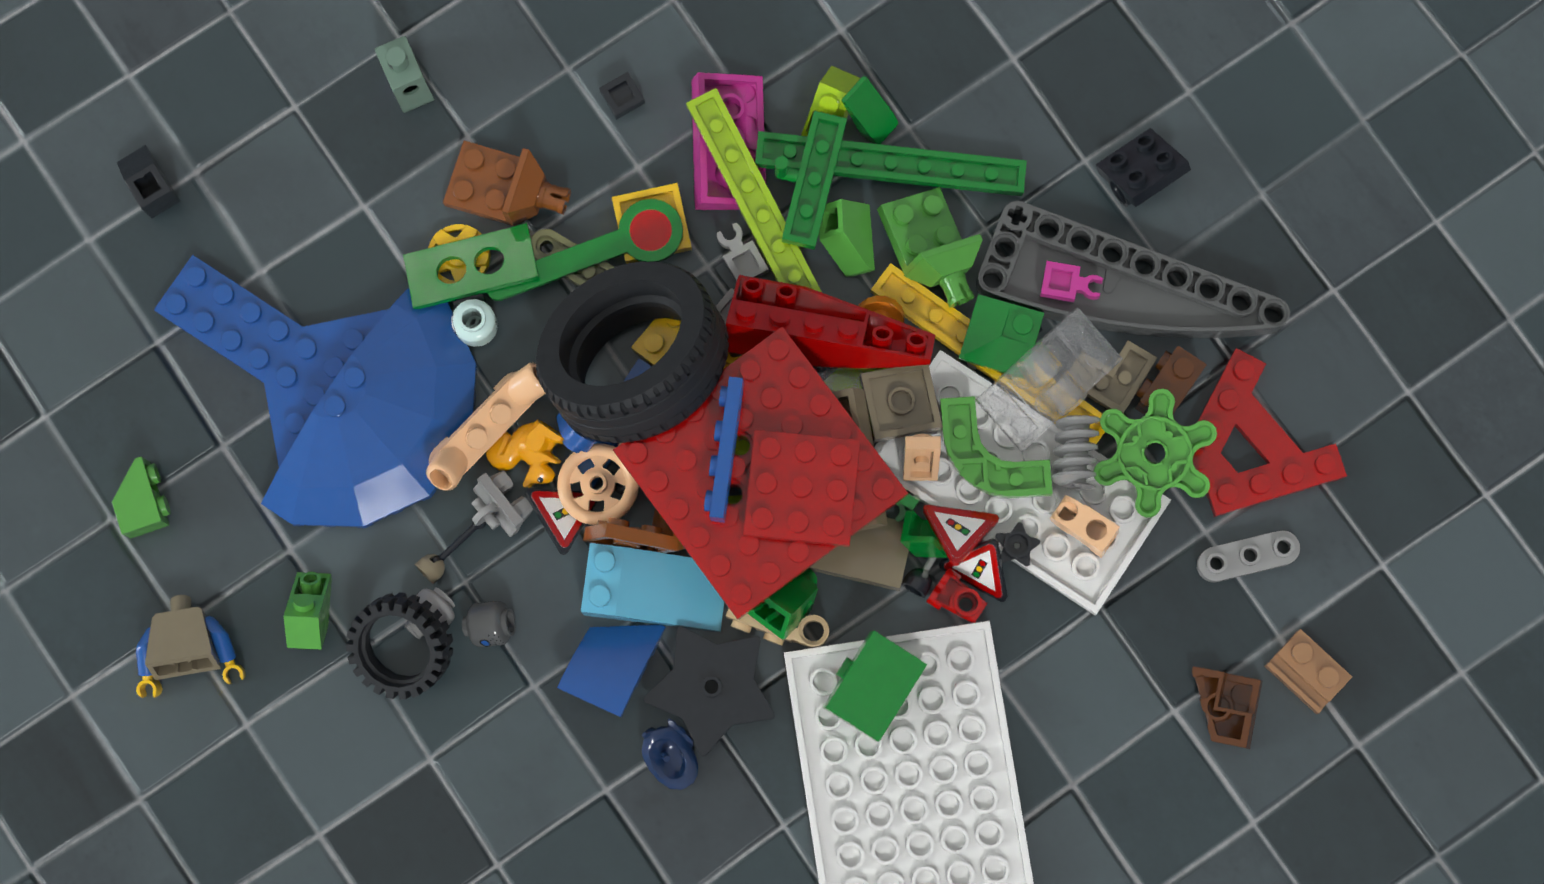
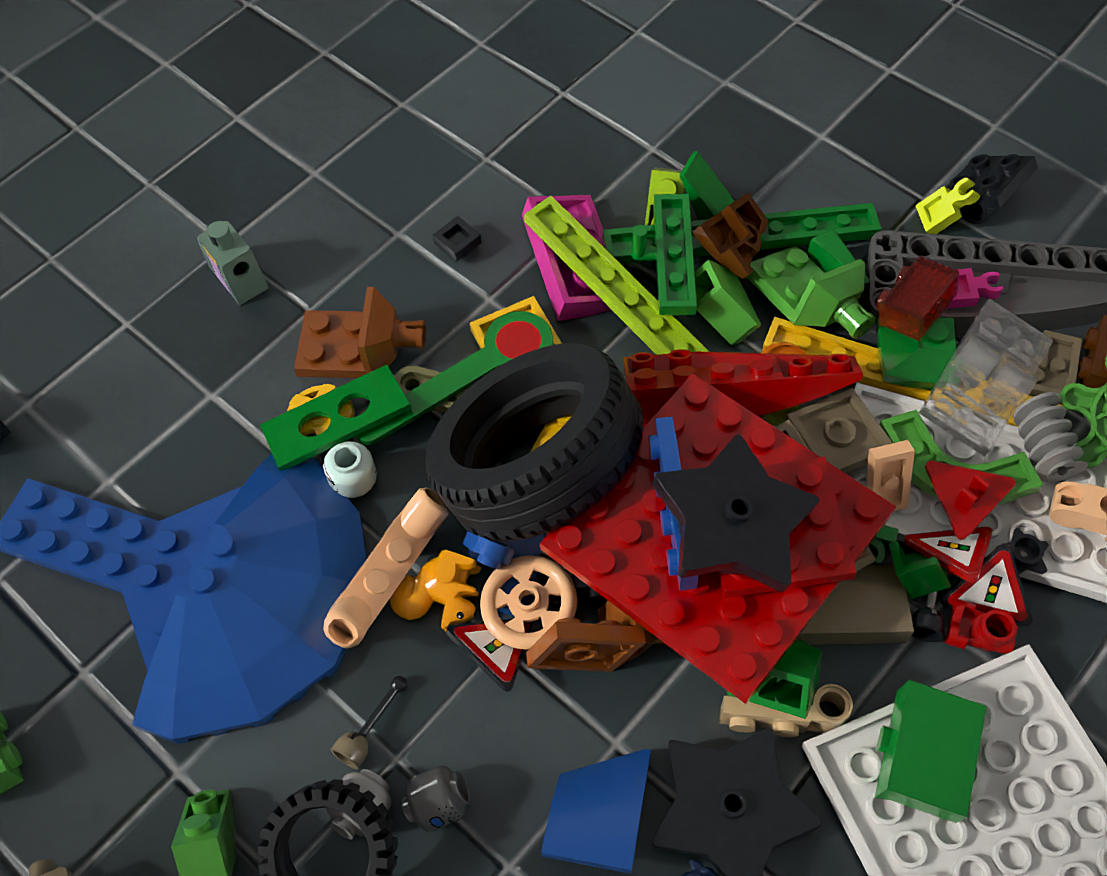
camera: 15 degrees left, 20 degrees down
light grey hips [471,471,533,537] -> none
medium azure slope [581,543,724,632] -> none
light grey plate [717,223,769,283] -> none
none -> black plate [652,434,820,592]
none -> reddish brown slope [692,192,769,279]
none -> green slope [807,230,870,304]
none -> clear red brick [876,255,959,341]
none -> neon yellow plate [915,178,980,234]
none -> red piece [925,460,1016,540]

